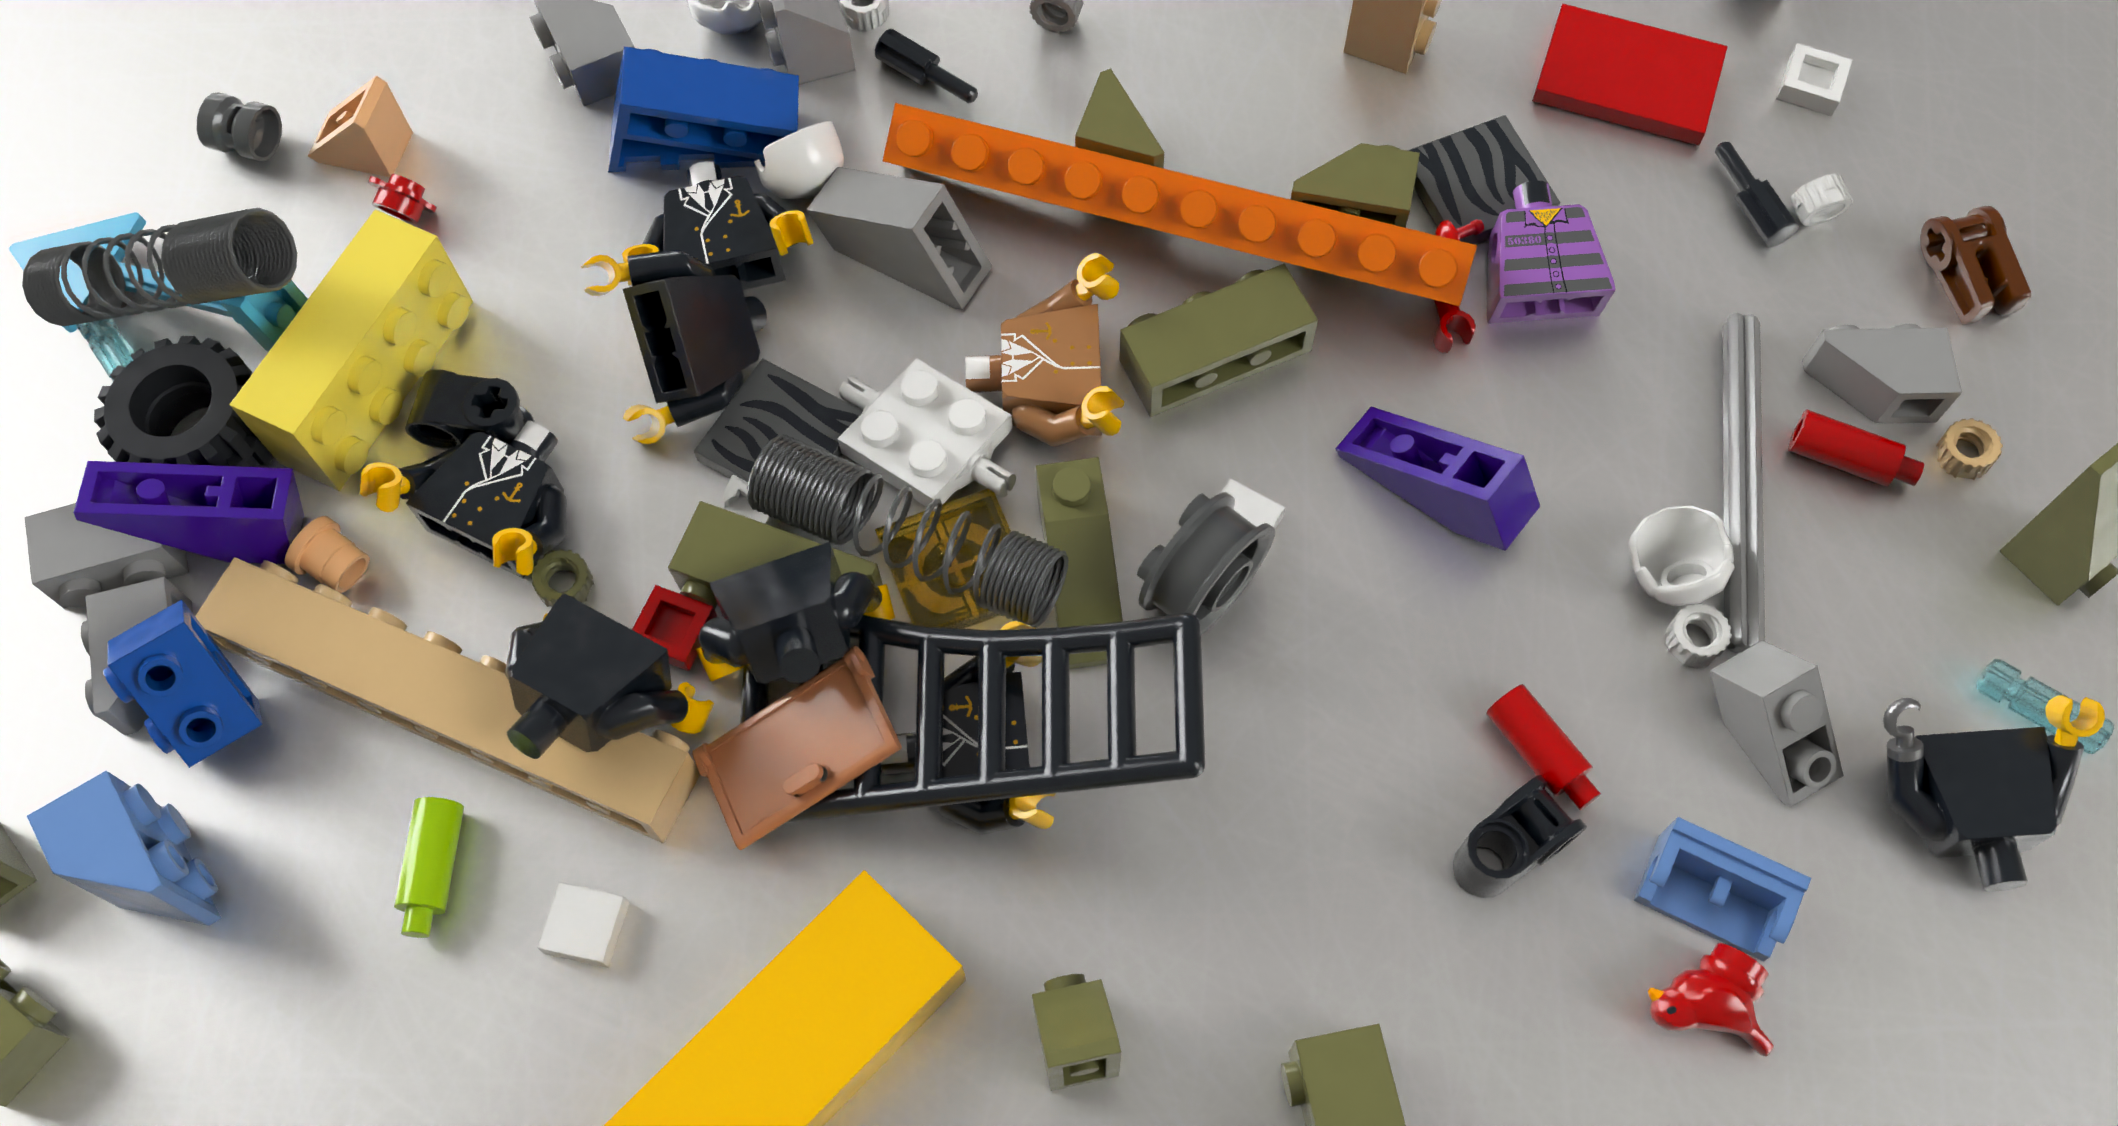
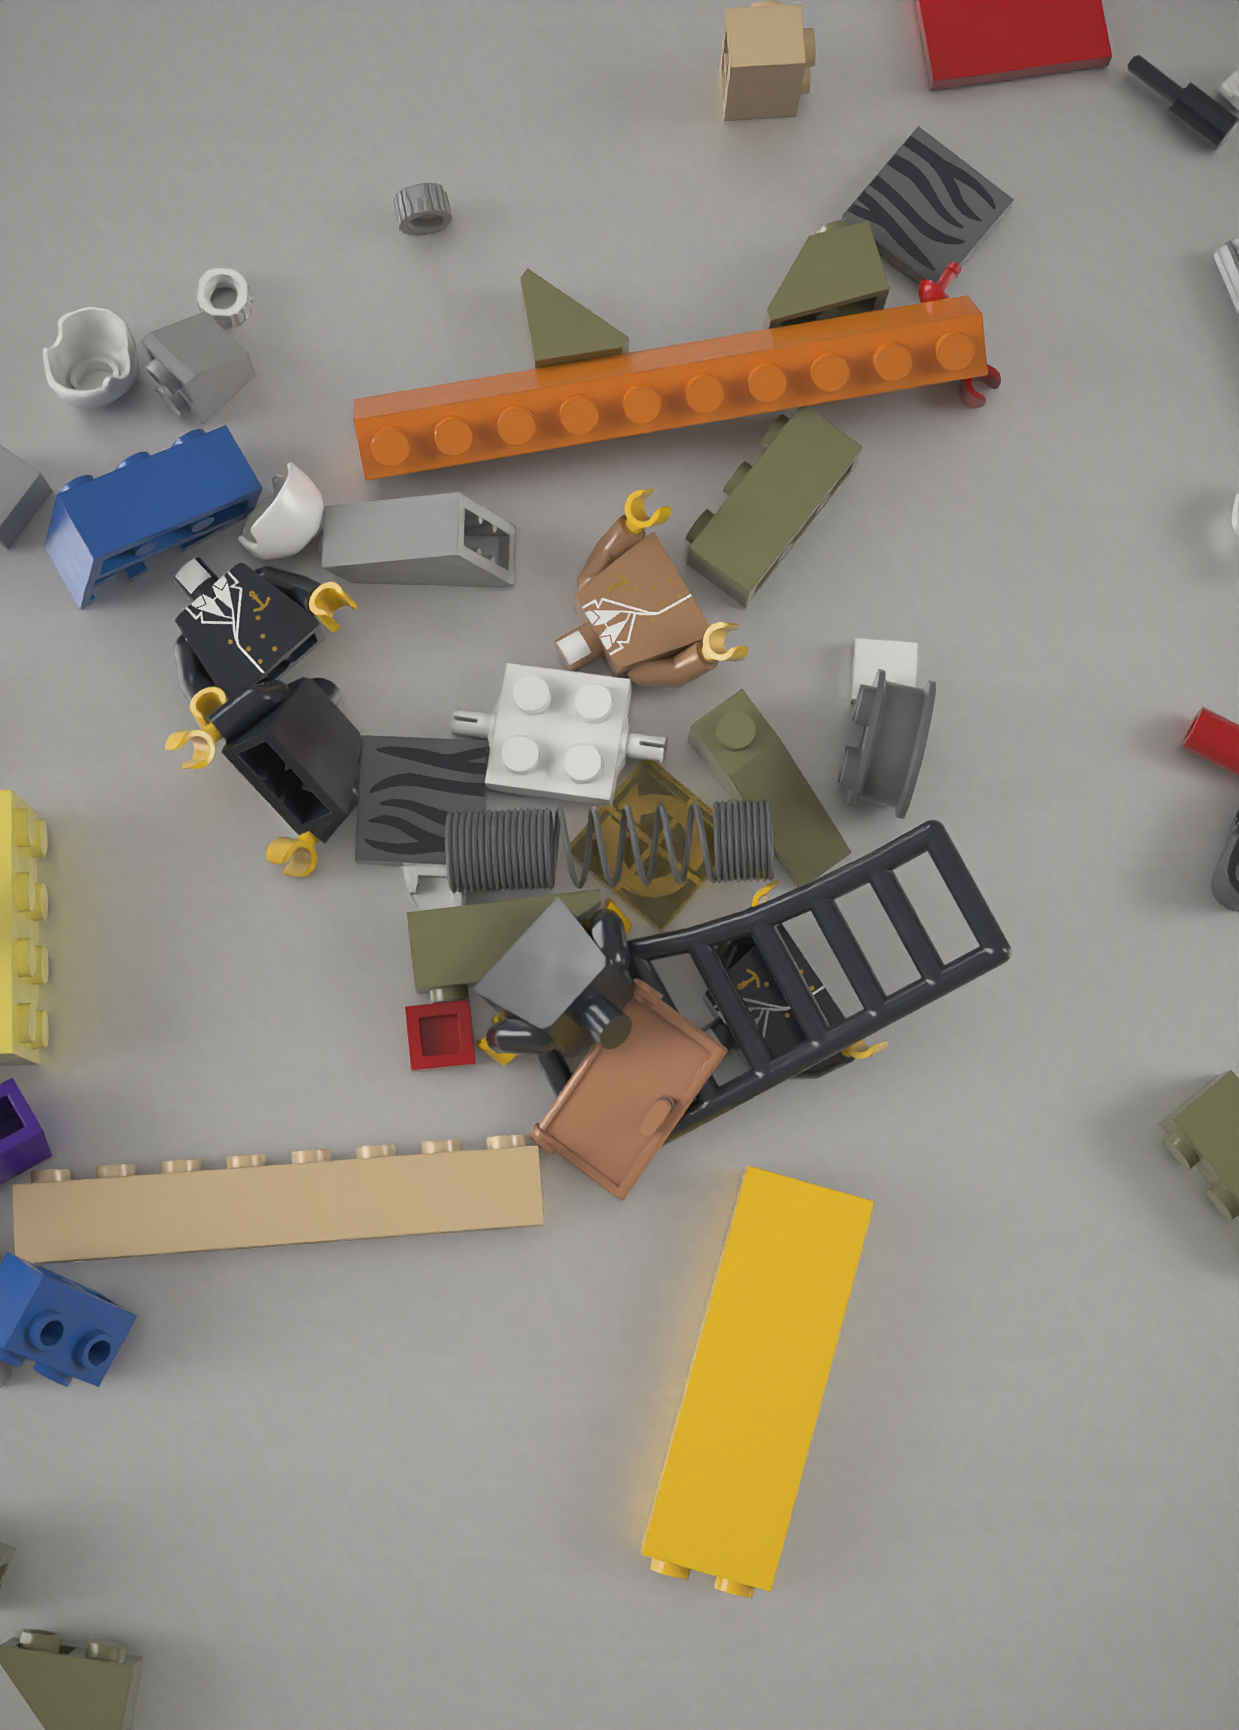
camera: 35 degrees left, 15 degrees up
medium blue slope [27,770,221,926] -> none
light nougat piece [285,516,370,593] -> none
black torso [359,421,567,579] -> none
lime cylinder [394,797,464,938] -> none
black piece [405,369,535,450] -> none
black torso [505,593,714,759] -> none
olive axle [531,549,594,607] -> none
white tile [537,882,630,968] -> none
black axle [875,28,978,104] -> none
olive slope [1032,974,1121,1091] -> none
dark purple slope [1335,406,1540,551] -> none
medium lavender torso [1487,181,1616,324] -> none

